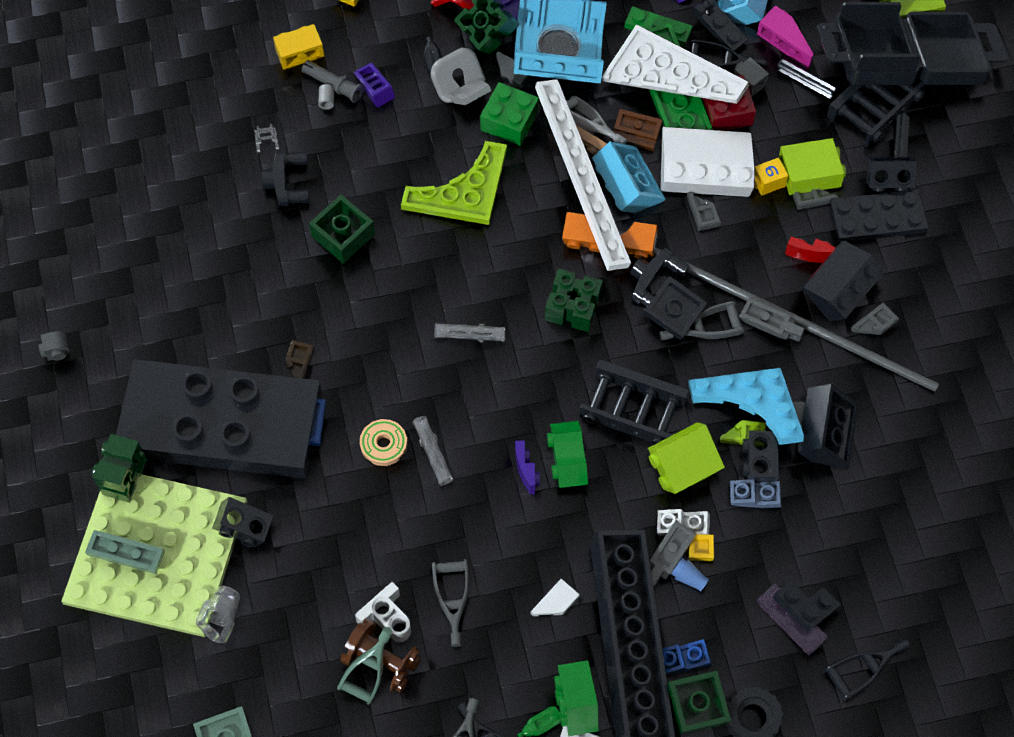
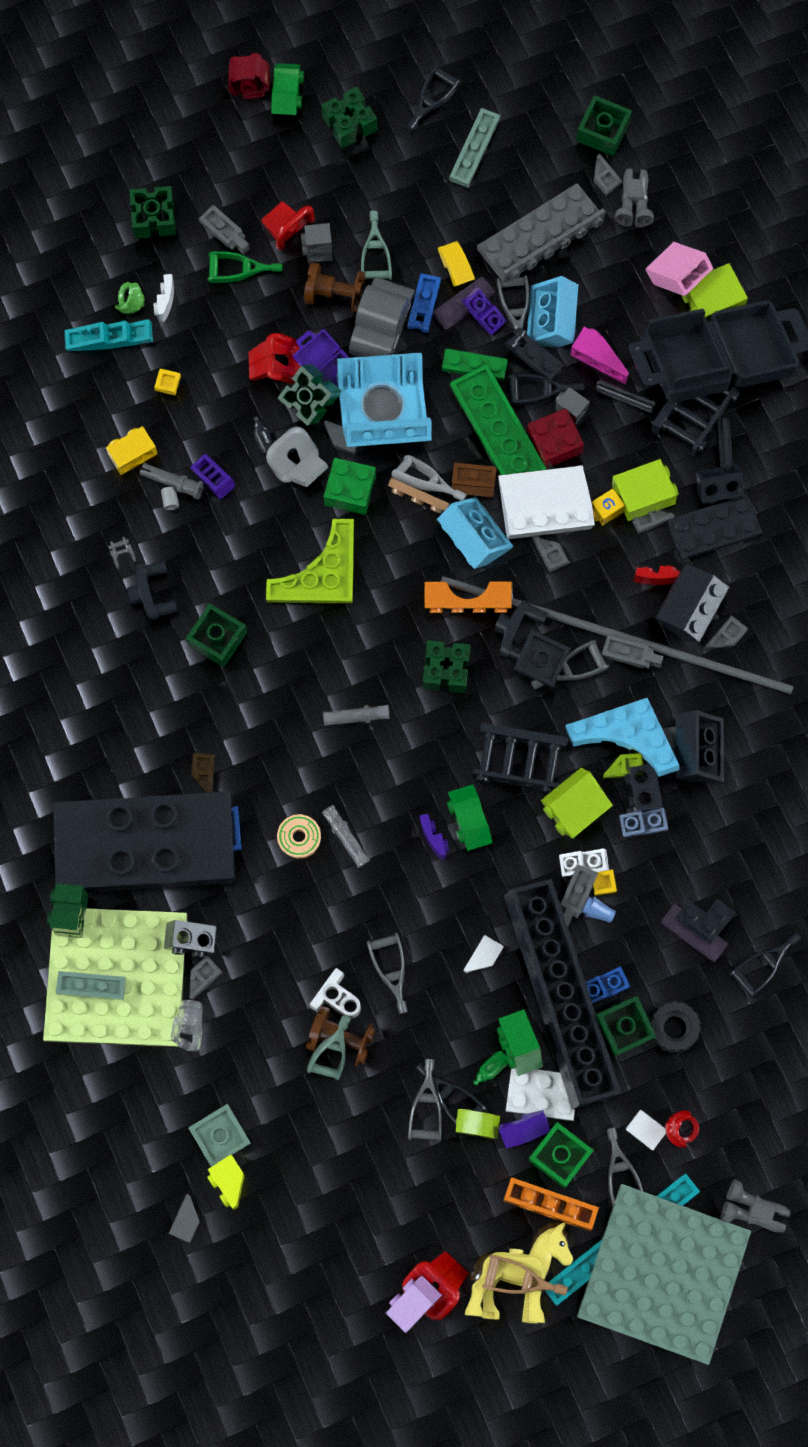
camera: 10 degrees left, 10 degrees up
white plate [535,80,631,271] -> none
white wing [602,25,749,104] -> none
none -> dark grey tile [190,956,223,1001]

